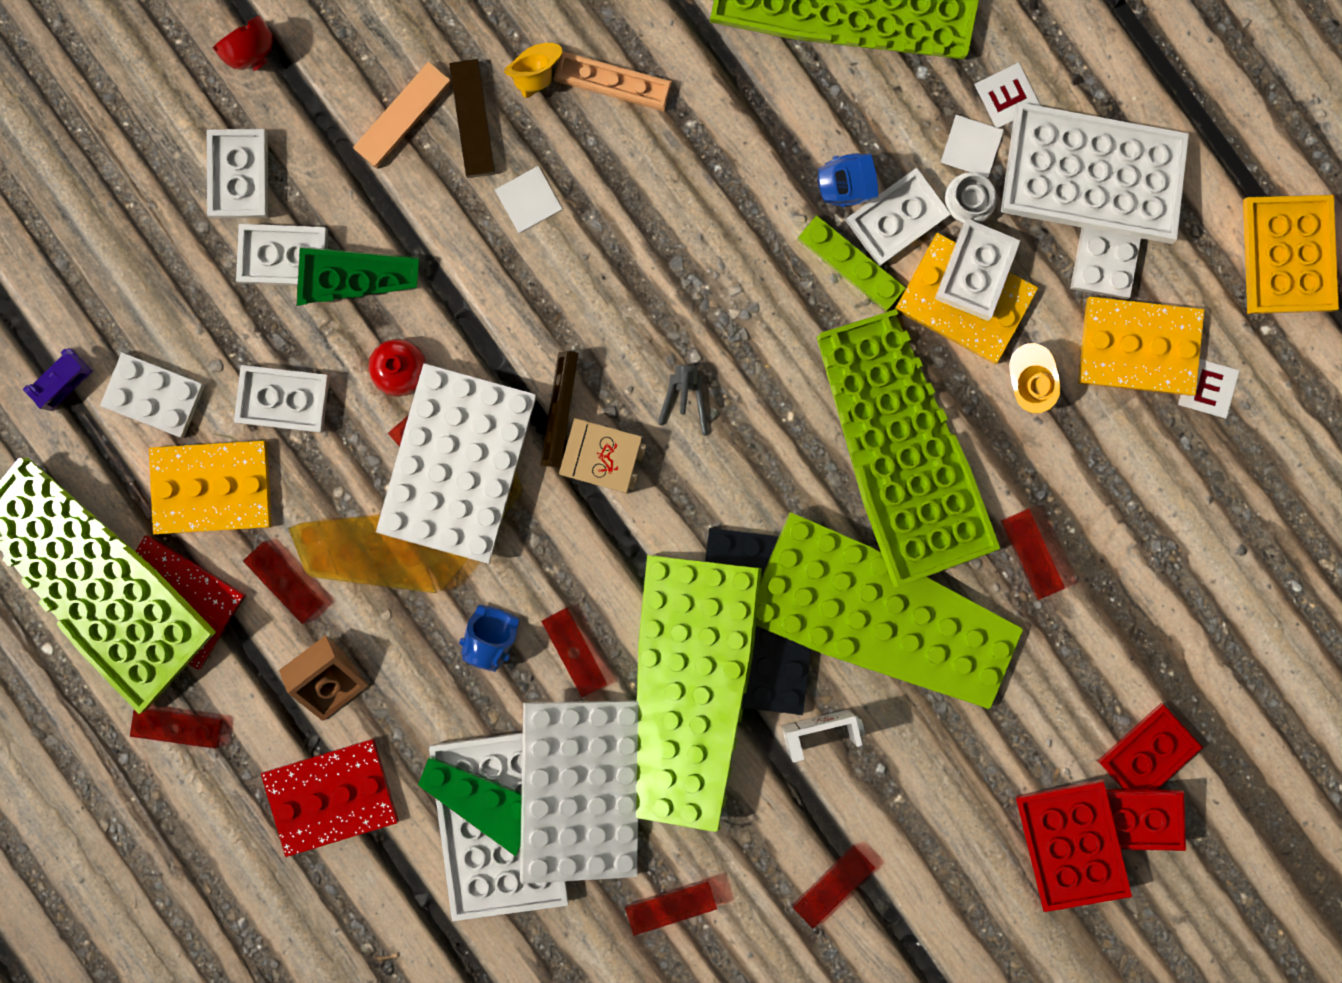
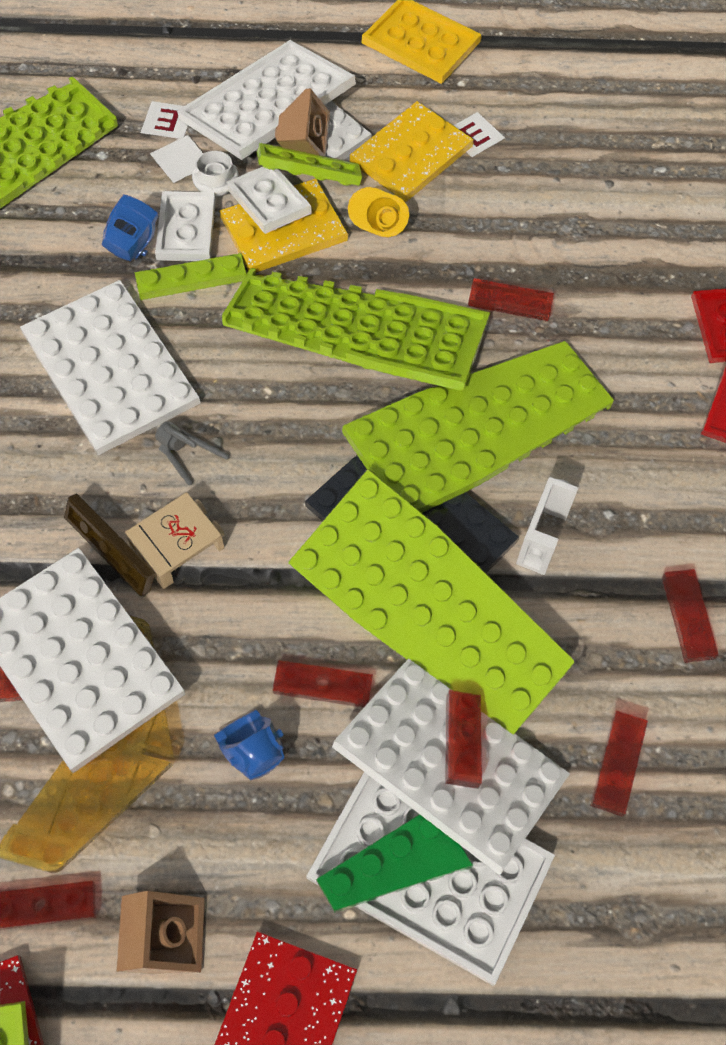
camera: 55 degrees left, 25 degrees down
none -> white plate [20,280,200,456]
none -> lime plate [257,143,362,186]
none -> medium nougat slope [275,88,330,157]
none -> clear red tile [445,690,482,789]

